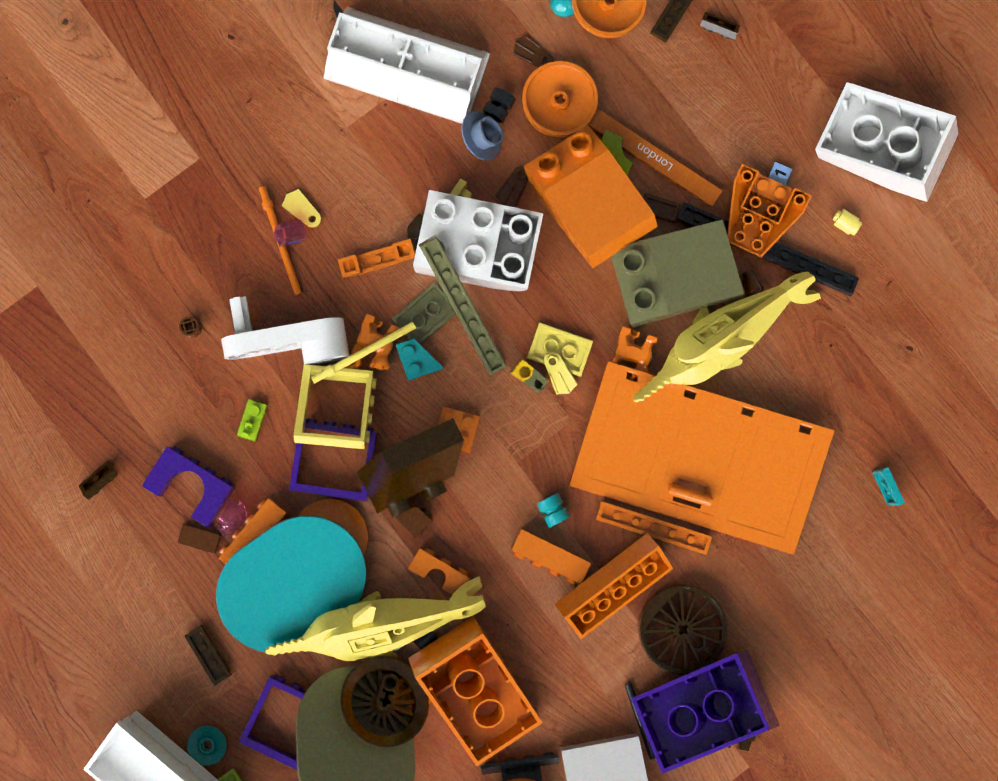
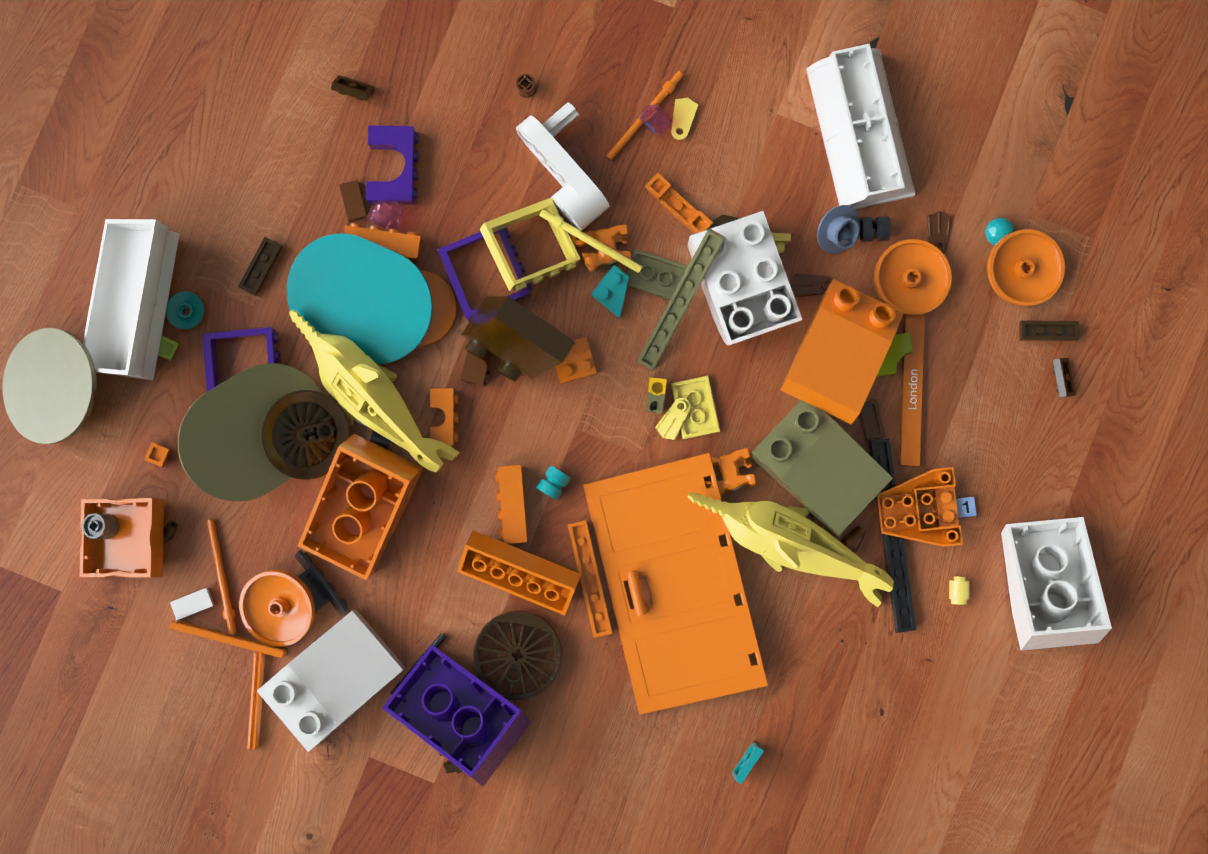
camera: 65 degrees right, 0 degrees up
lime plate [237,399,268,442] -> none

